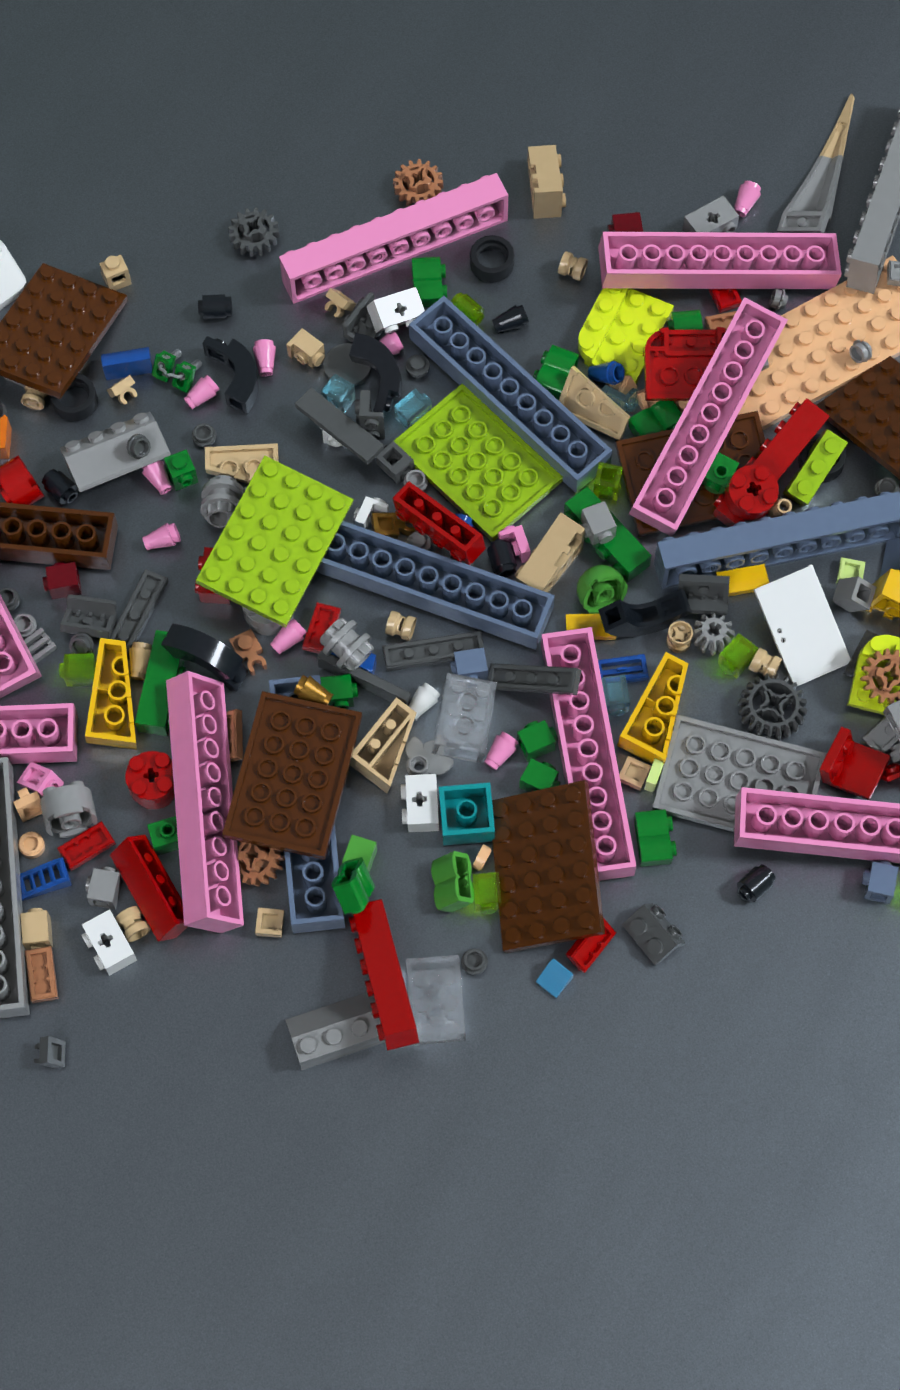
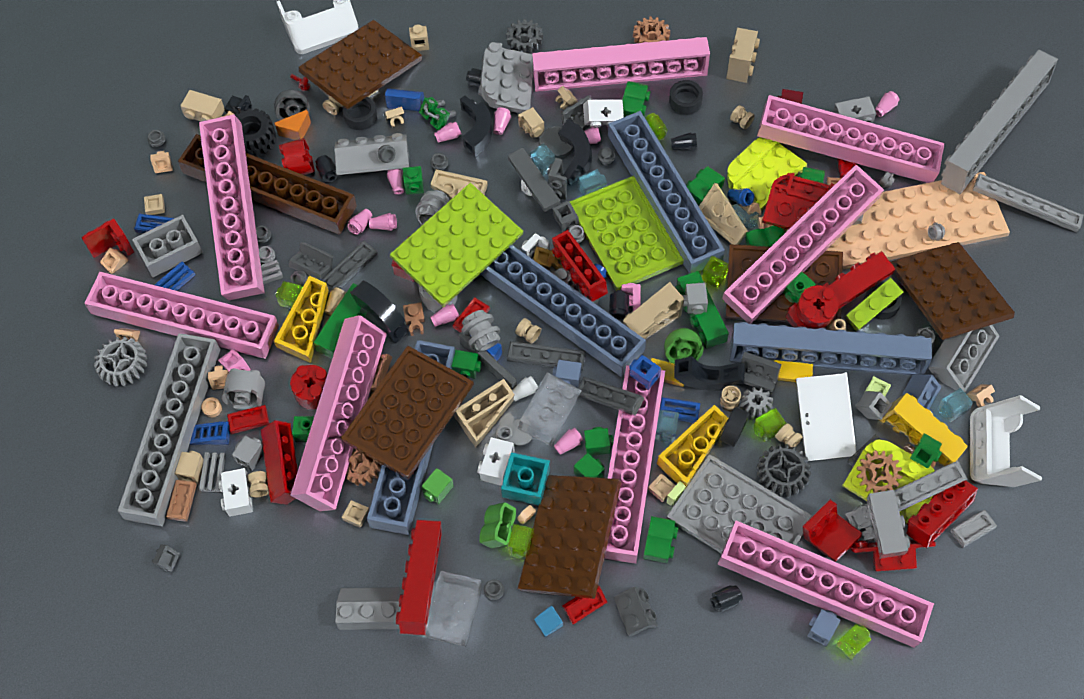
camera: 20 degrees right, 5 degrees down
dark red brick [42,562,82,600] -> none
pearl gold cone [293,675,333,705] -> none
green brick [331,857,375,914] -> none
light grey plate [777,94,855,233] -> none
none -> light grey tile [199,452,226,492]
none -> bright pink cone [347,209,372,235]
none -> light grey plate [478,42,533,114]
none -> blue brick [629,355,661,390]
none -> black tyre [720,407,750,447]

